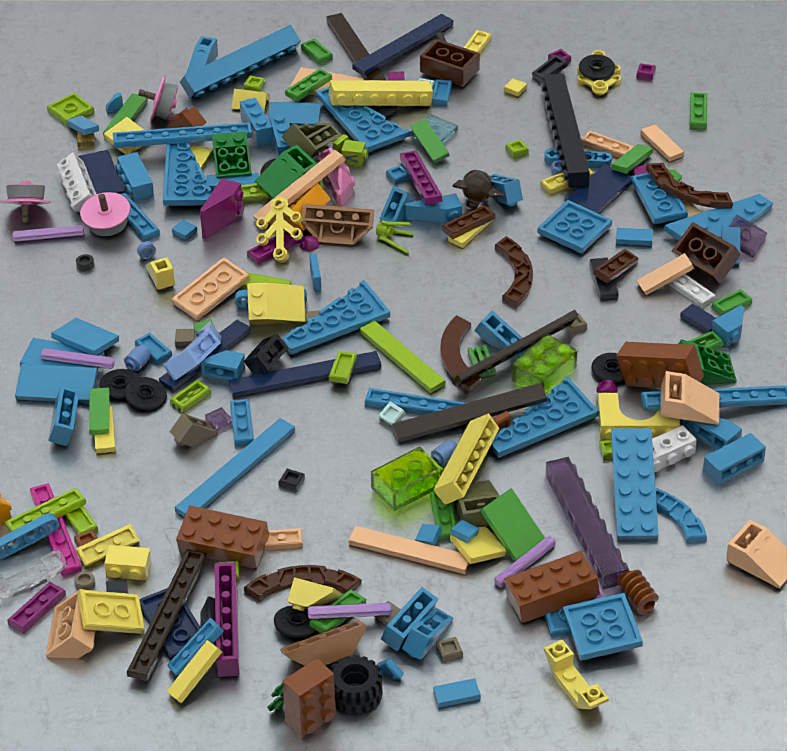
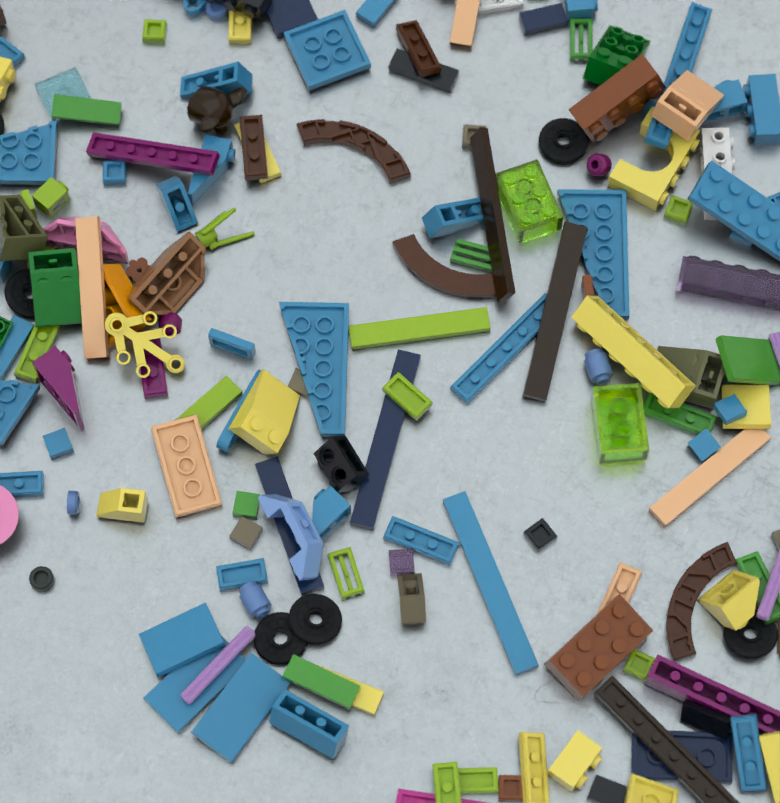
camera: 60 degrees left, 25 degrees up
light aqua tile [378,402,406,427] -> none

